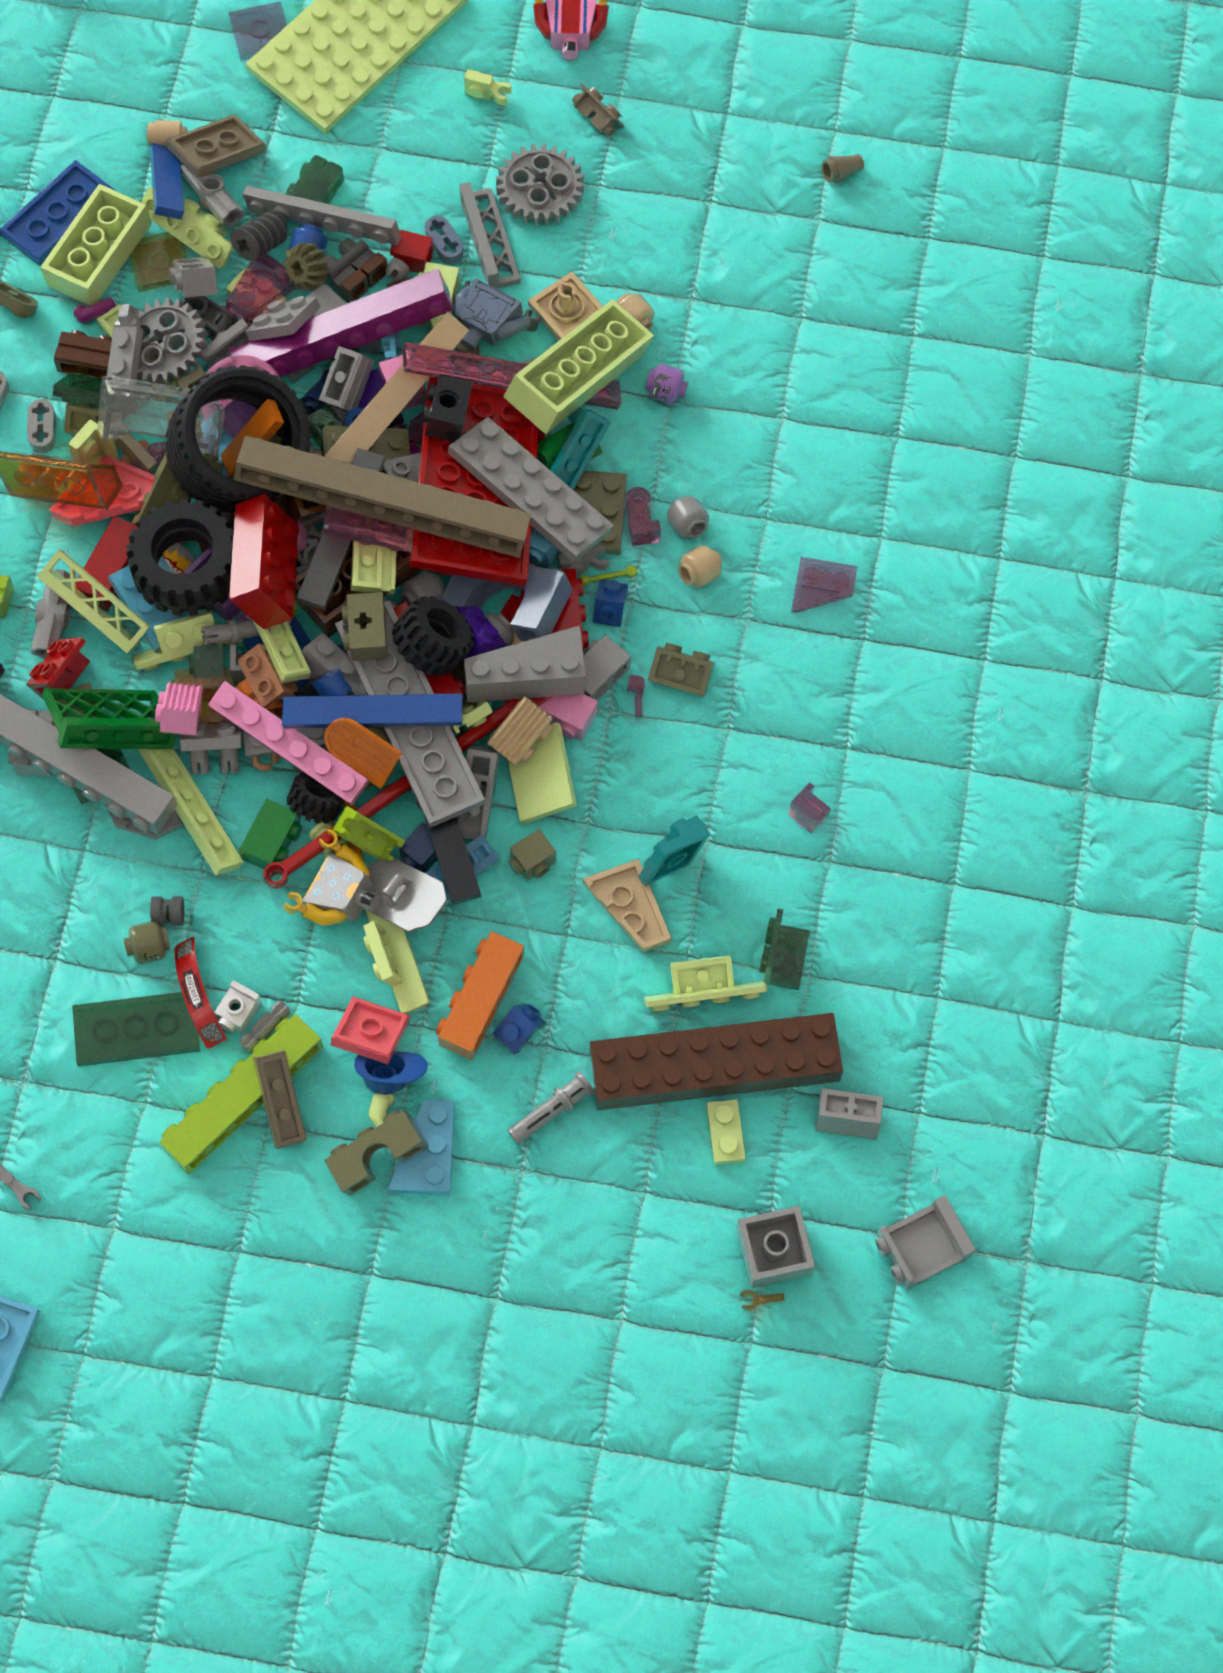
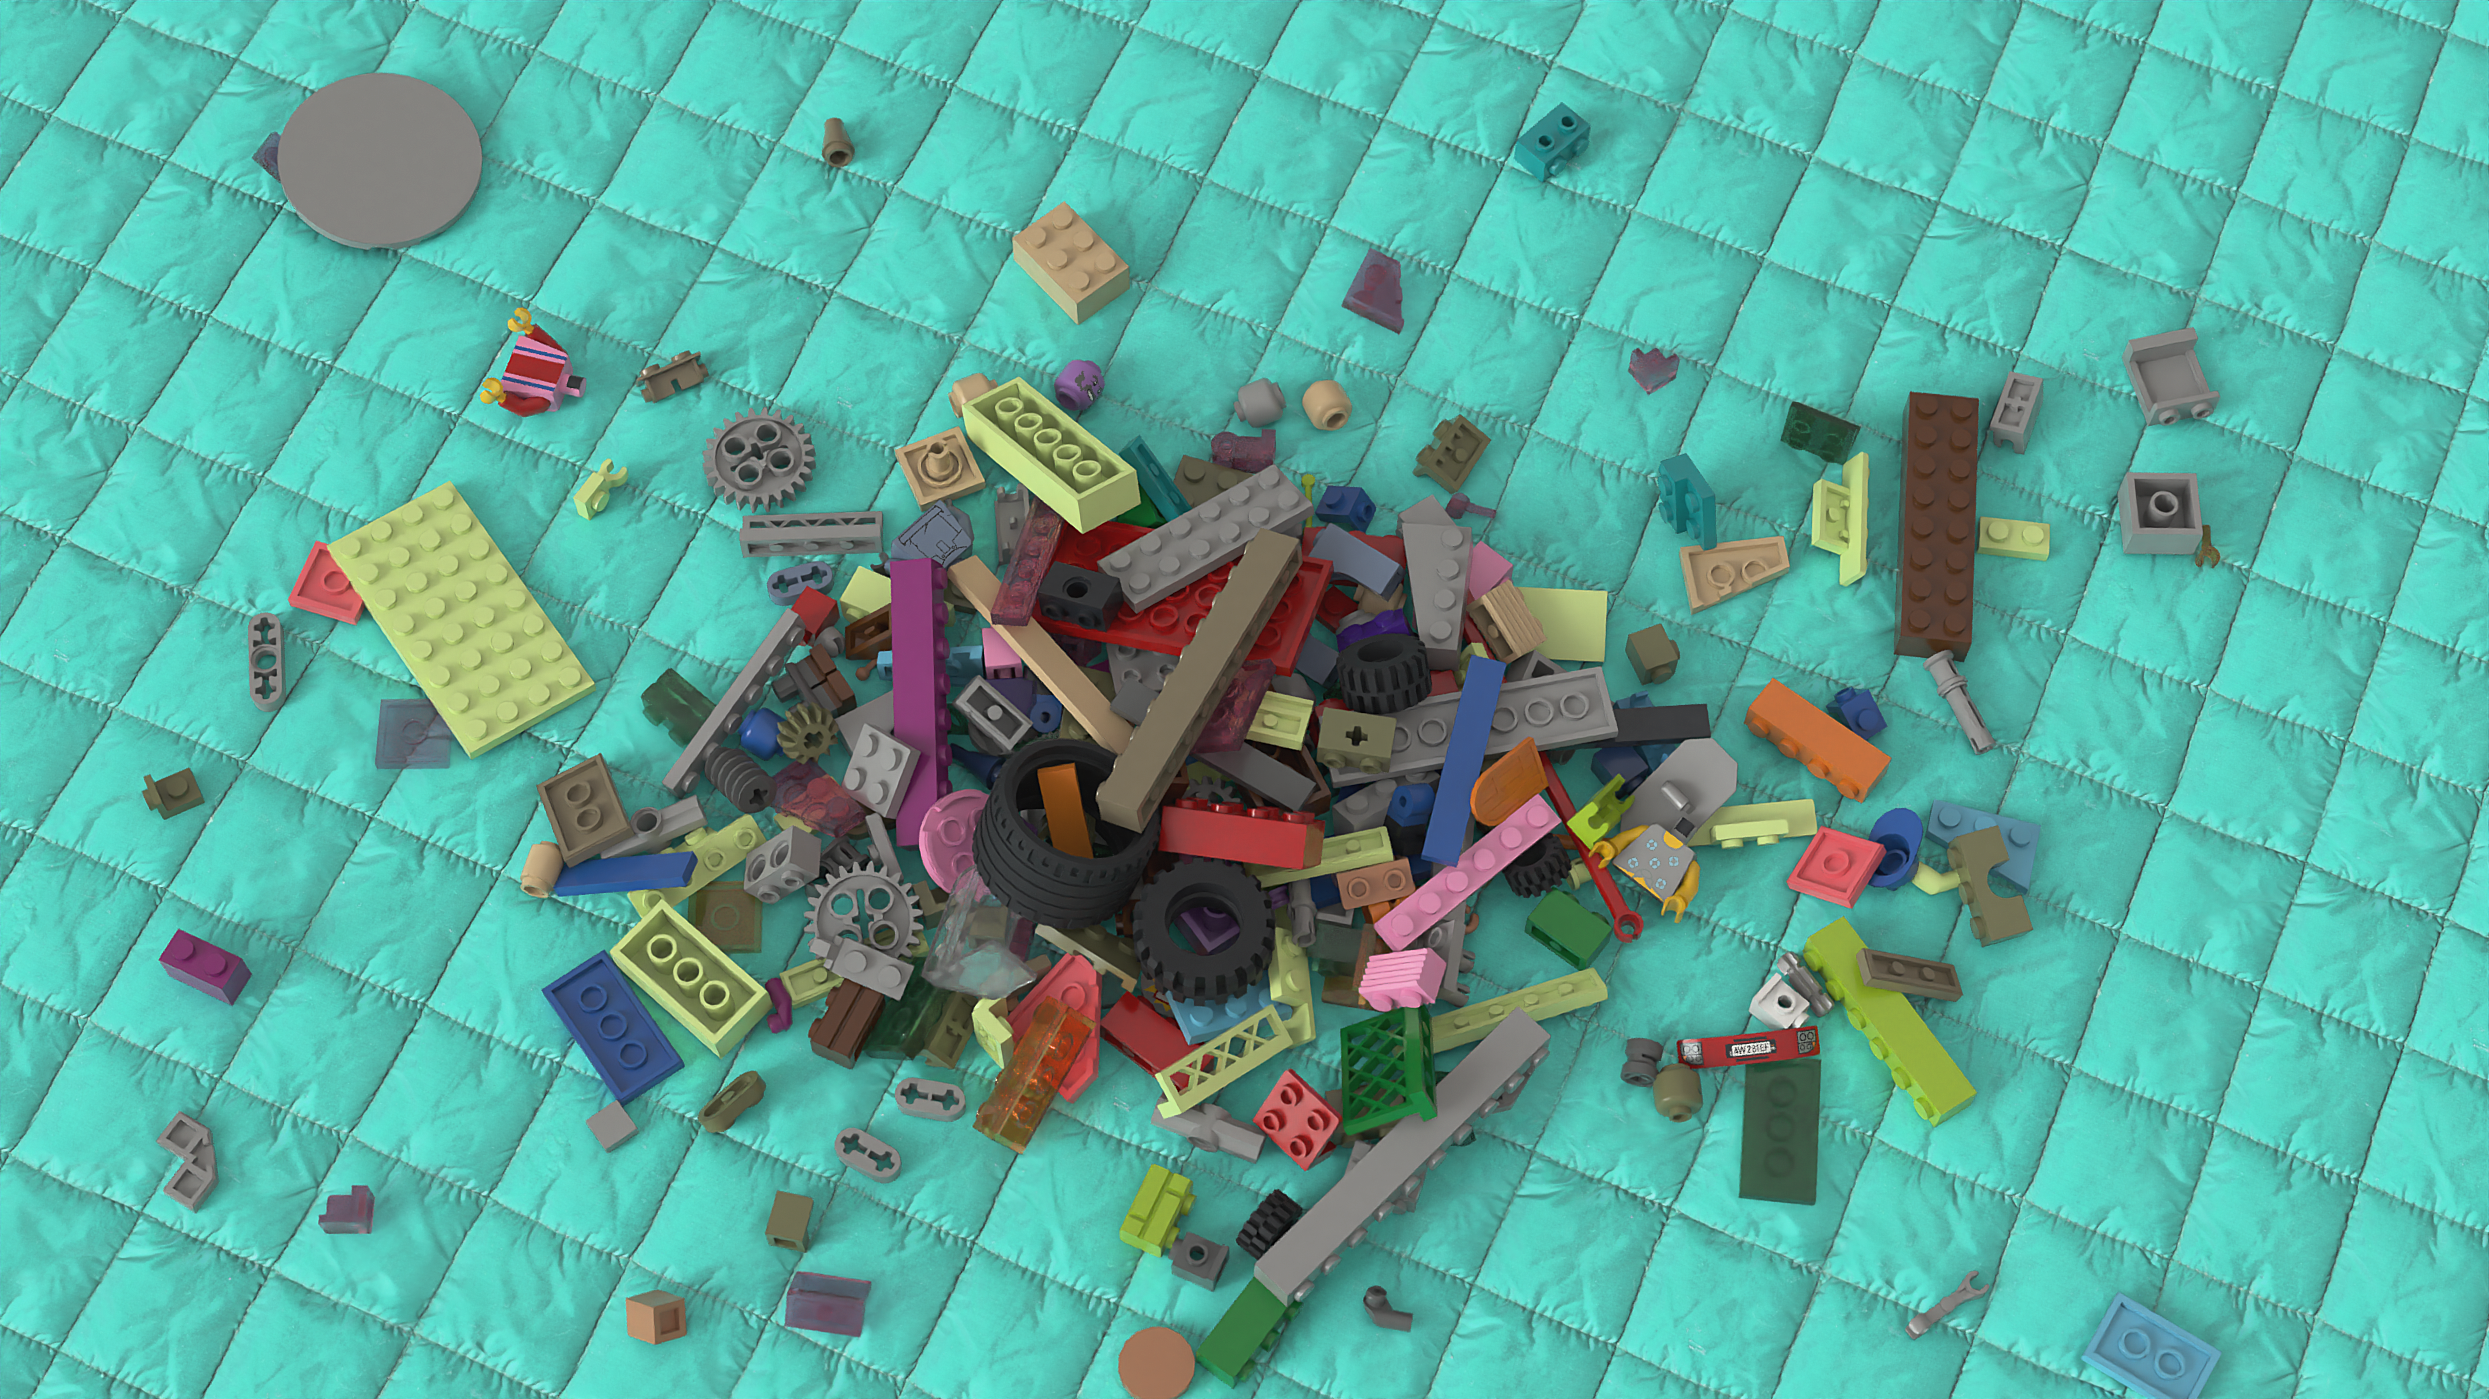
camera: 75 degrees left, 5 degrees down
none -> tan brick [1012,201,1130,325]
none -> teal brick [1514,102,1591,183]

